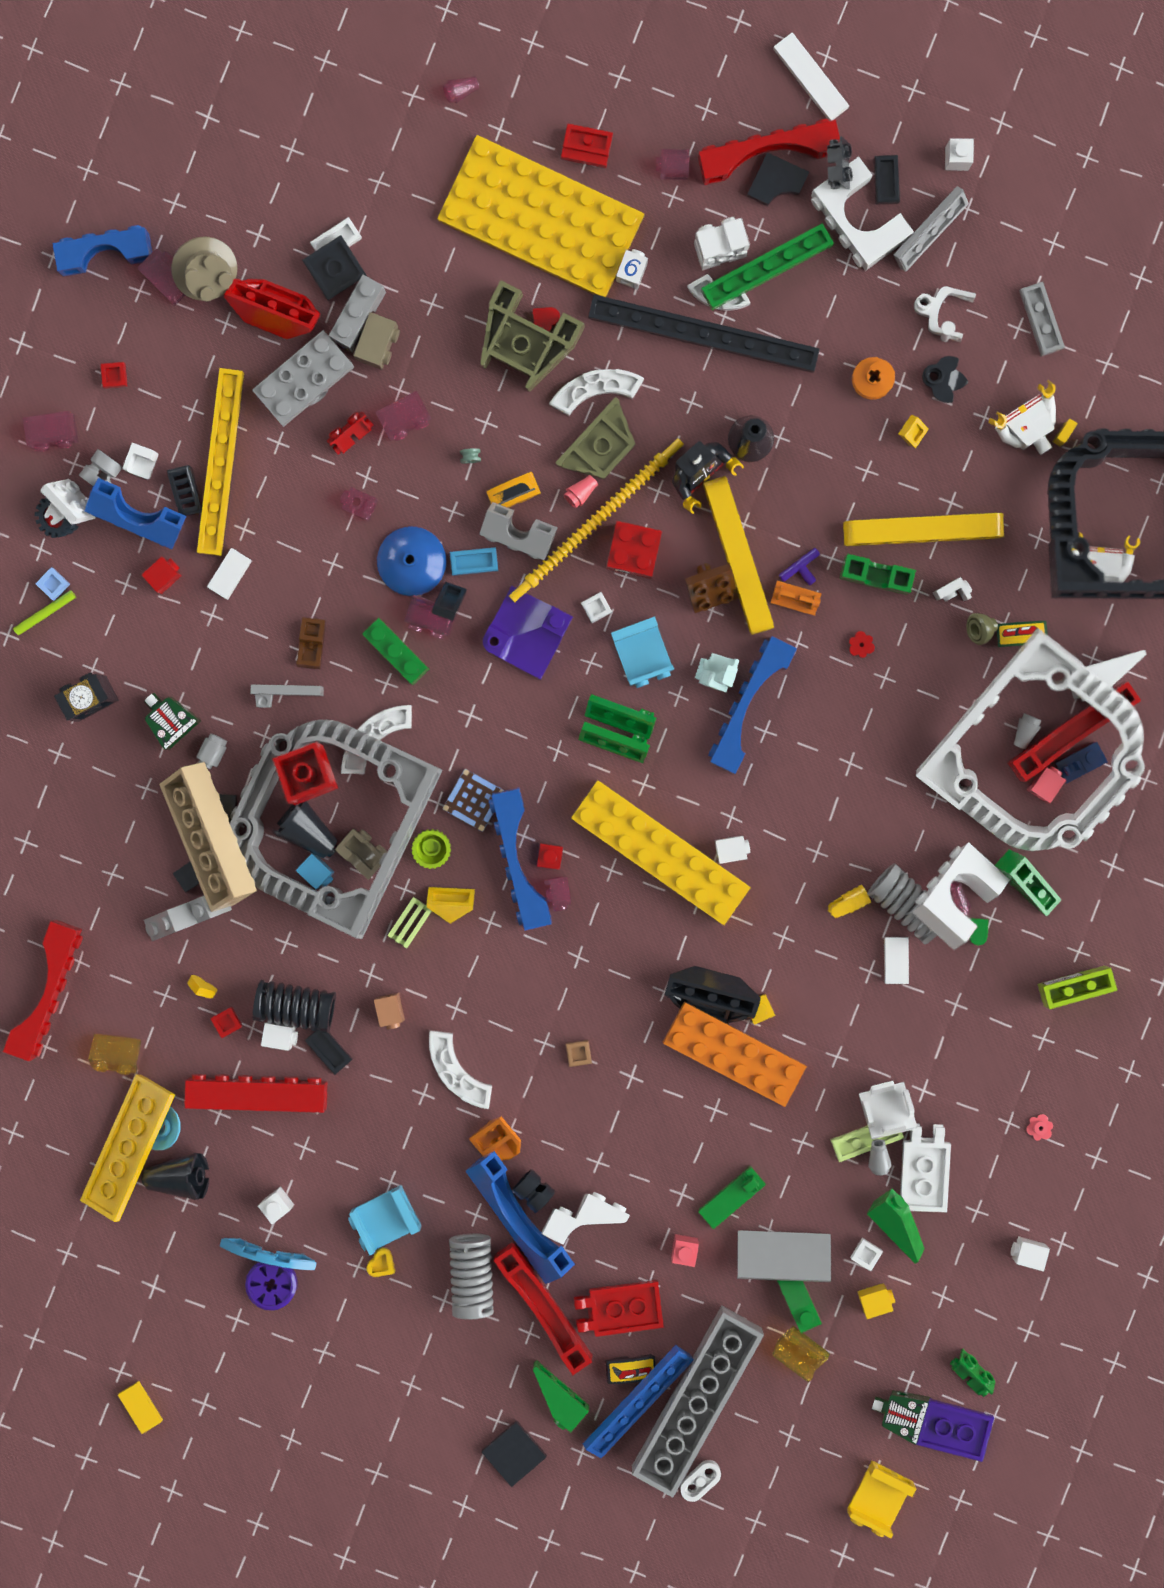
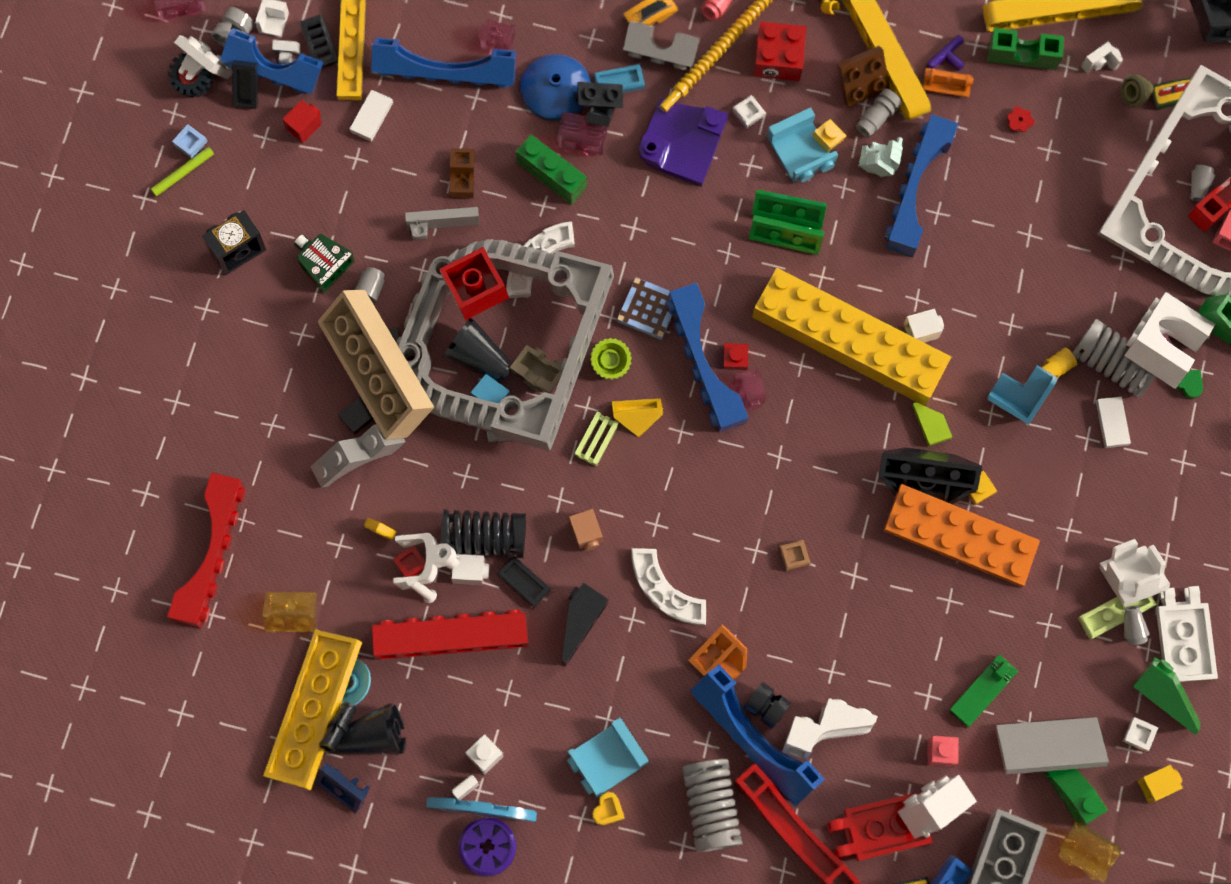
camera: 15 degrees left, 15 degrees down
none -> black tile [232,60,258,109]
none -> white tile [272,40,300,64]
none -> dark blue plate [315,763,370,814]
none -> black pin [319,702,356,753]
none -> blue arch [371,37,517,88]
none -> white piece [393,533,460,603]
none -> white tile [452,775,479,800]
none -> black slope [562,583,609,666]
none -> black hinge [573,81,623,108]
none -> yellow plate [812,119,846,153]
none -> light grey axle [856,89,902,138]
none -> white brick [898,775,977,838]
none -> lime tile [912,402,952,447]
none -> dark azure panel [987,365,1058,425]

